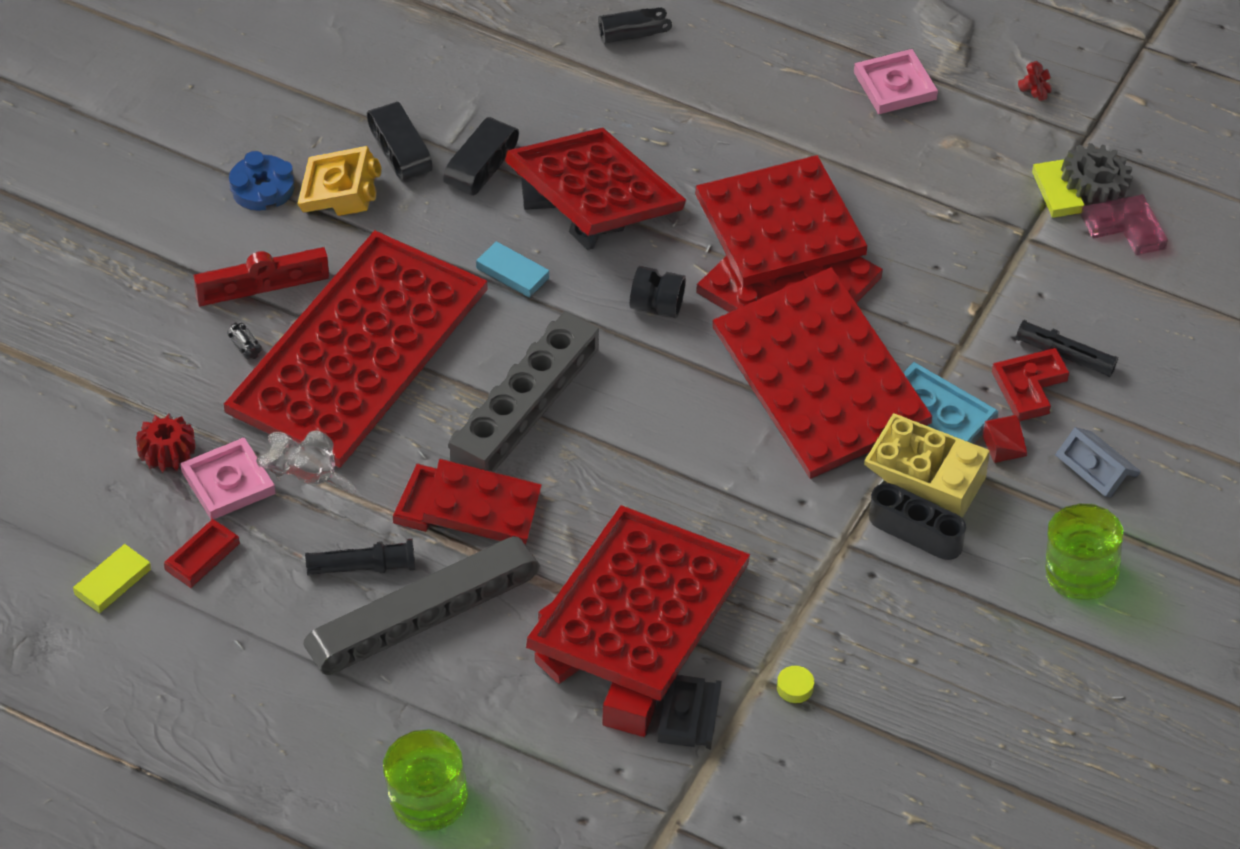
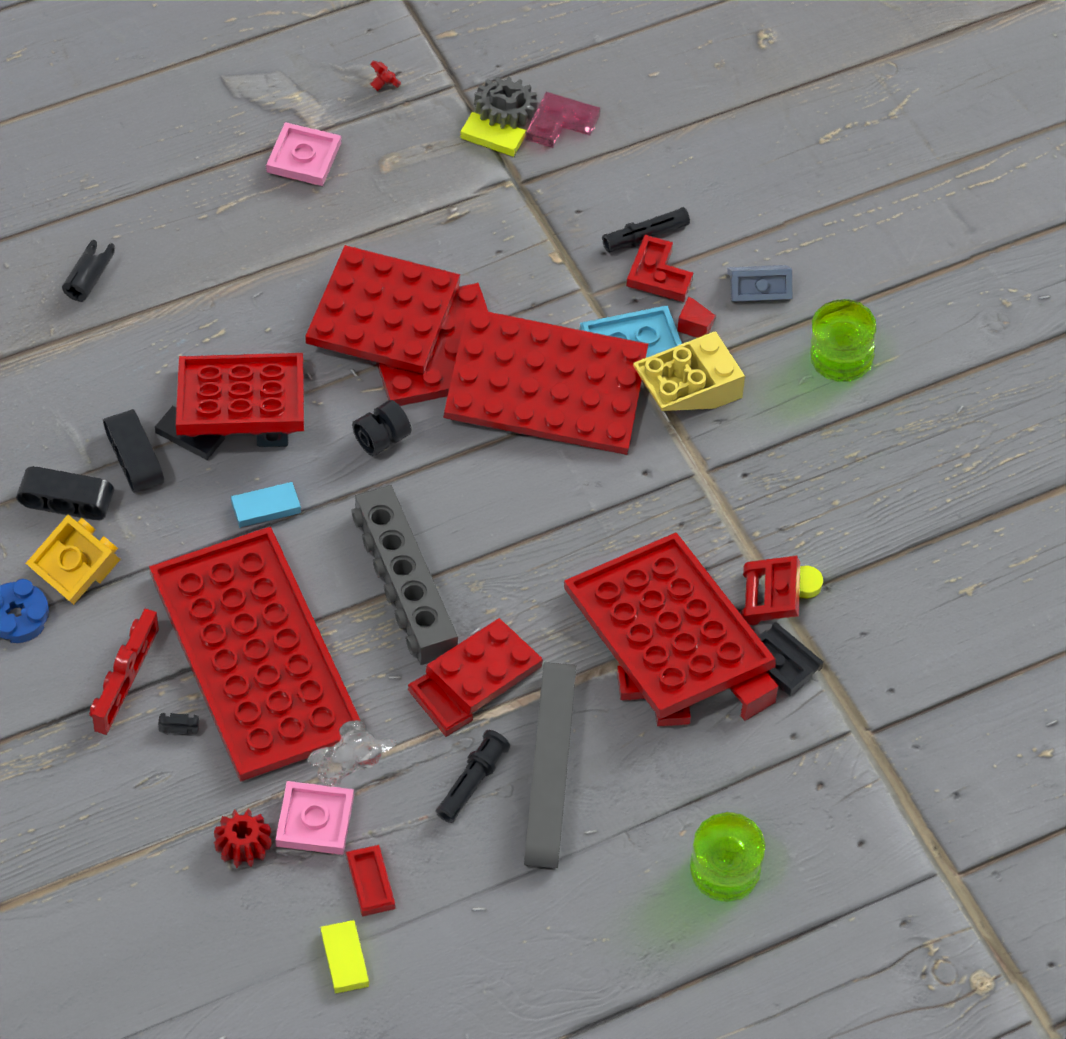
camera: 55 degrees left, 5 degrees up
black beam [869,483,966,560] -> none
none -> red plate [741,556,801,626]

